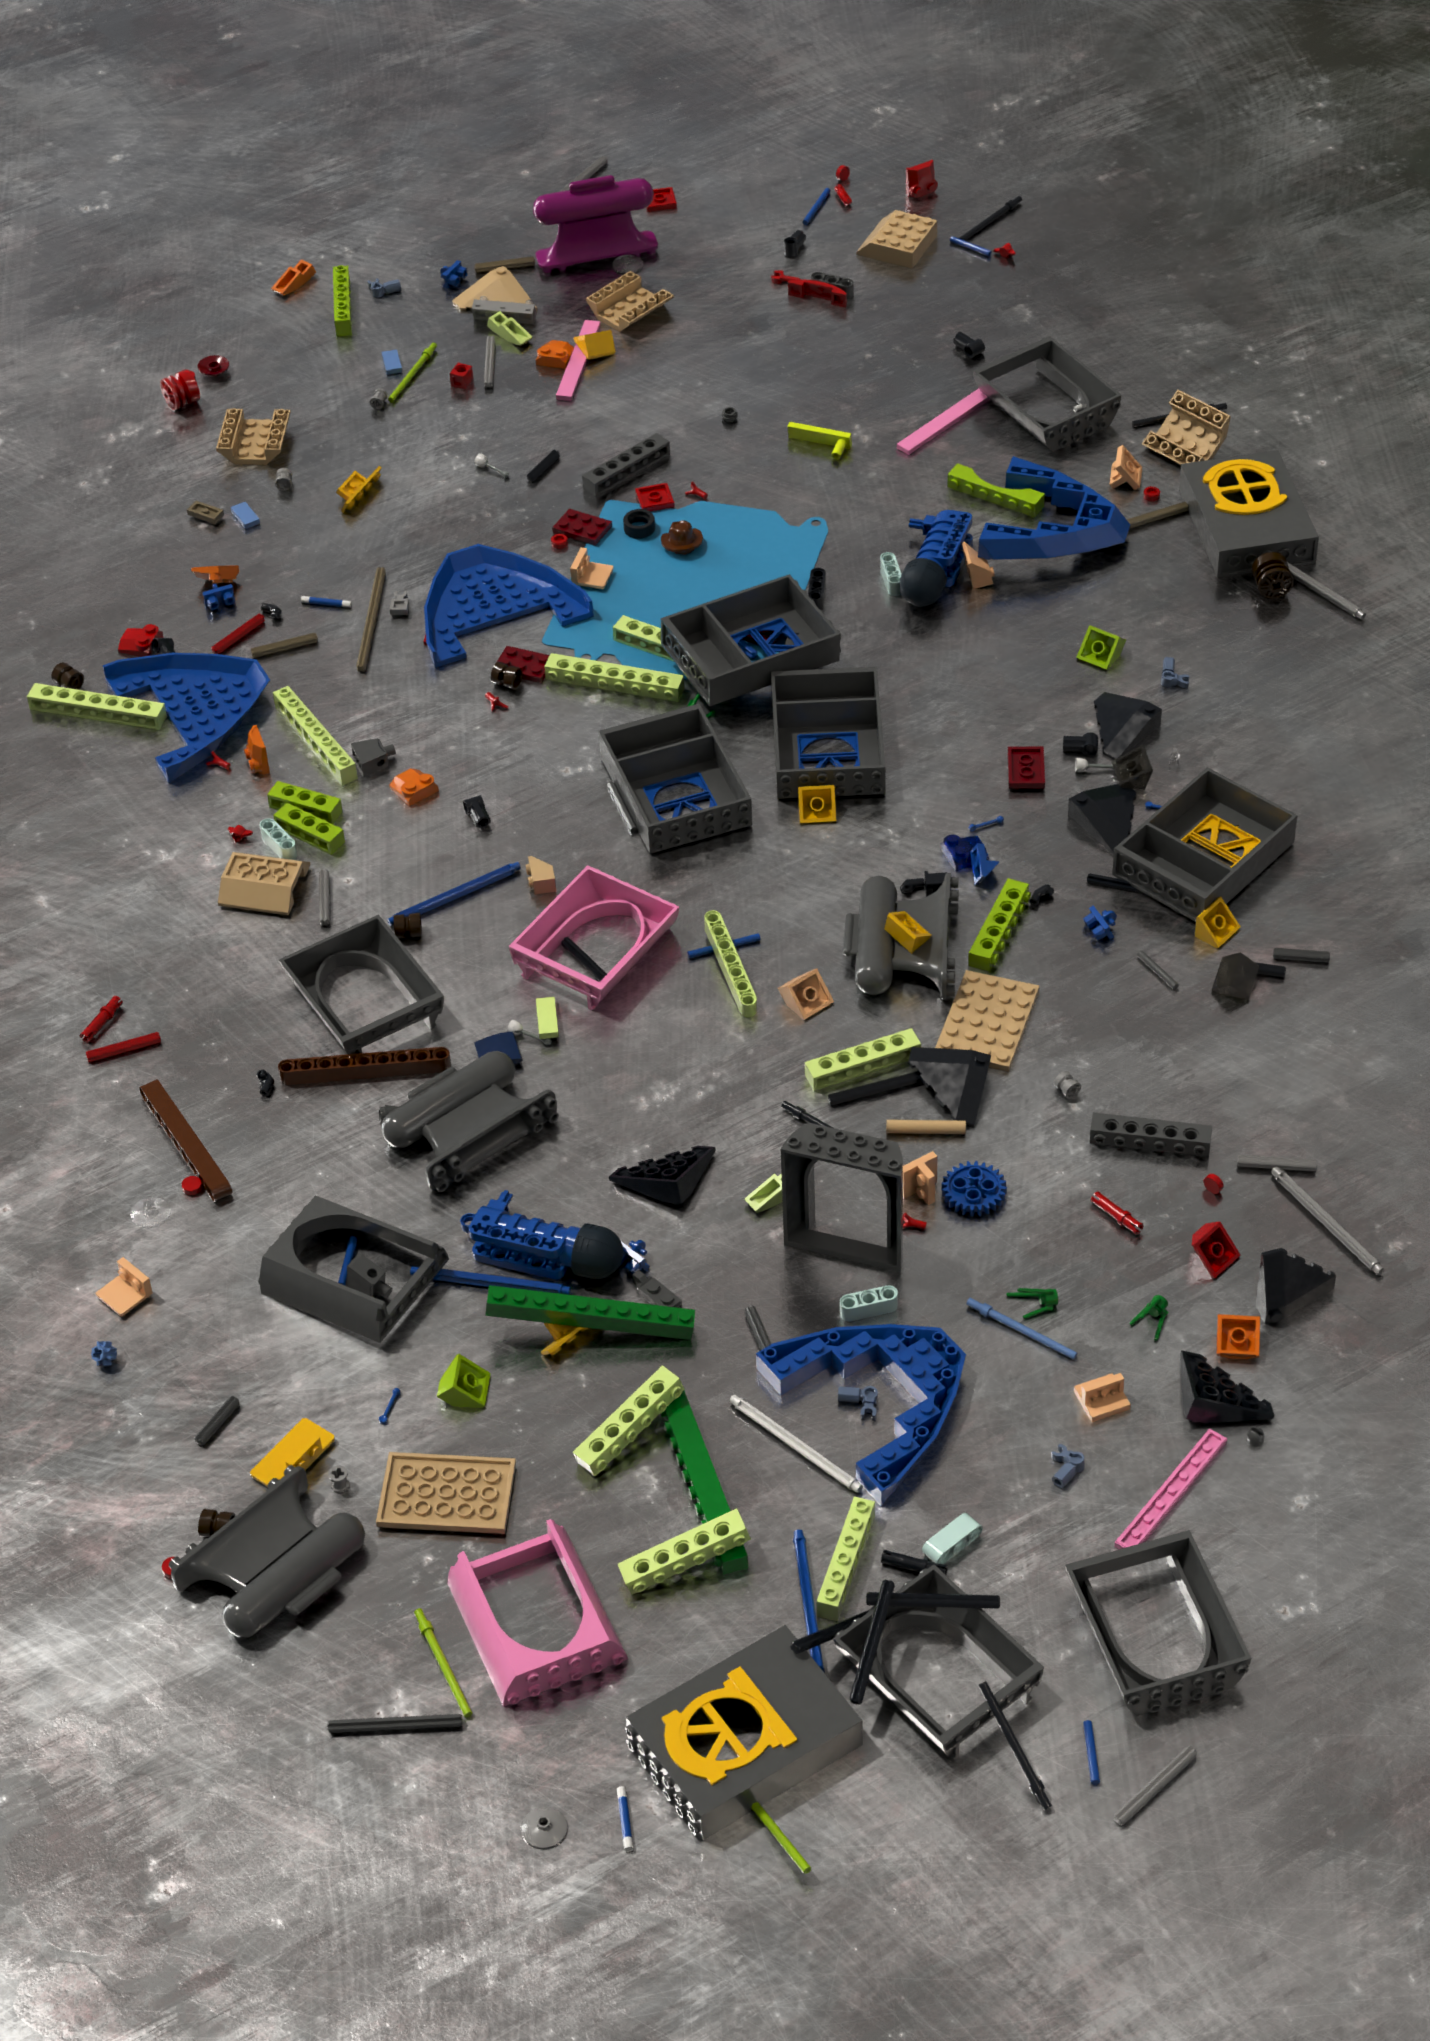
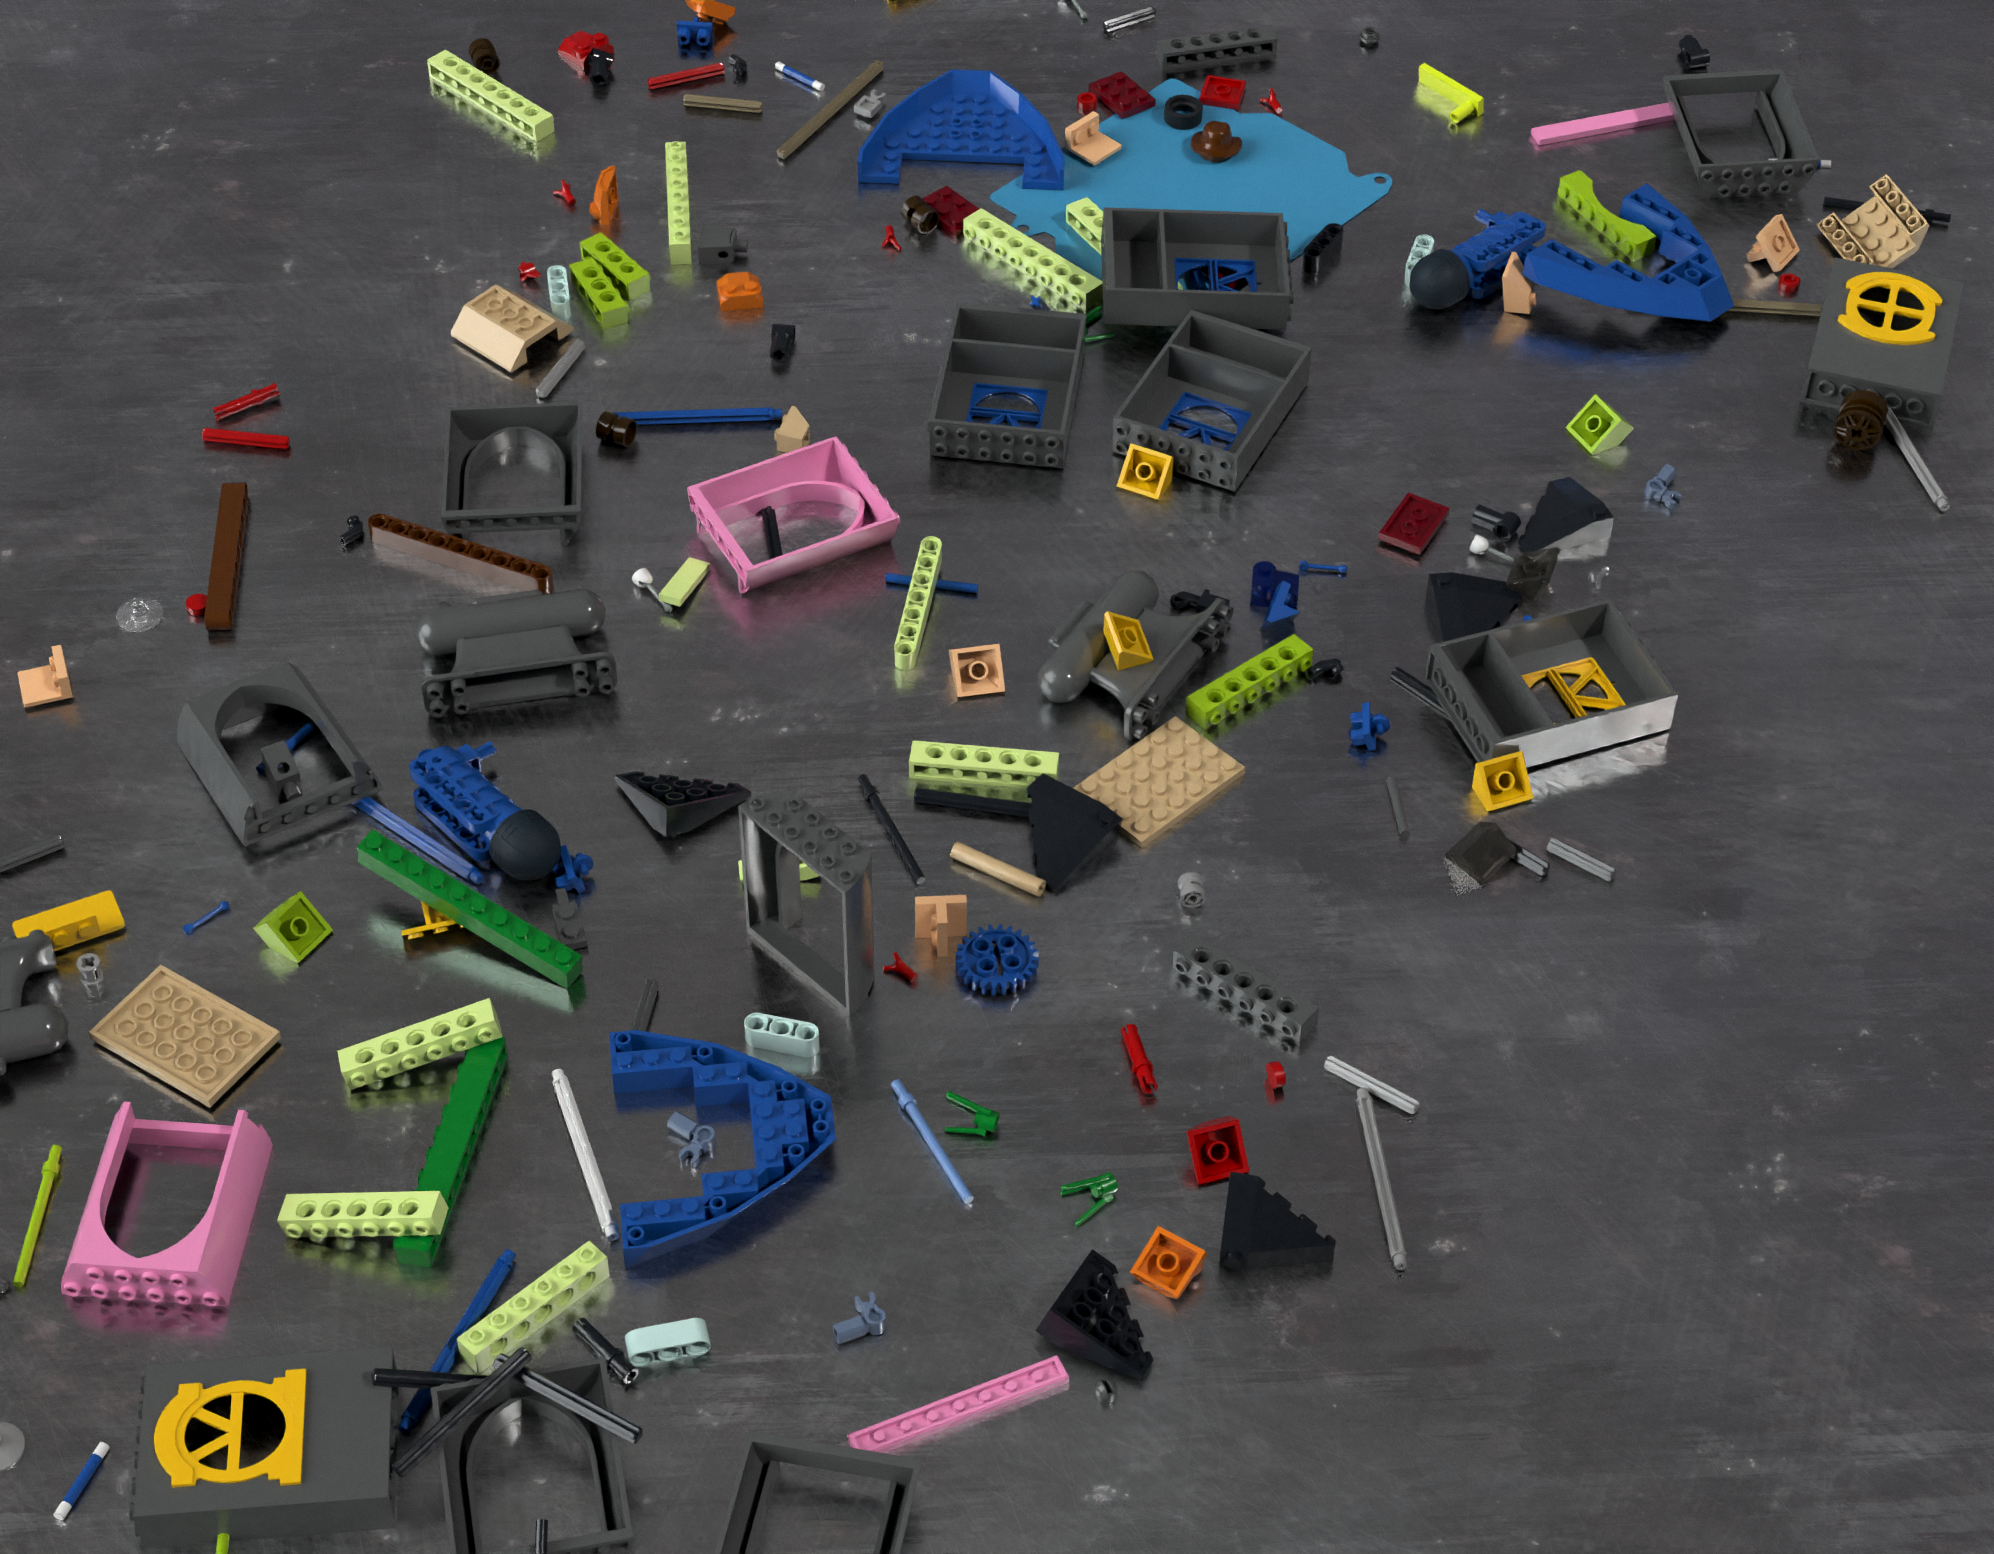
camera: 25 degrees right, 0 degrees up
blue piece [102,653,270,783] -> none
dark blue slope [474,1031,523,1065] -> none
light nougat bracket [1074,1373,1131,1422] -> none
none -> blue axle [1029,295,1050,310]

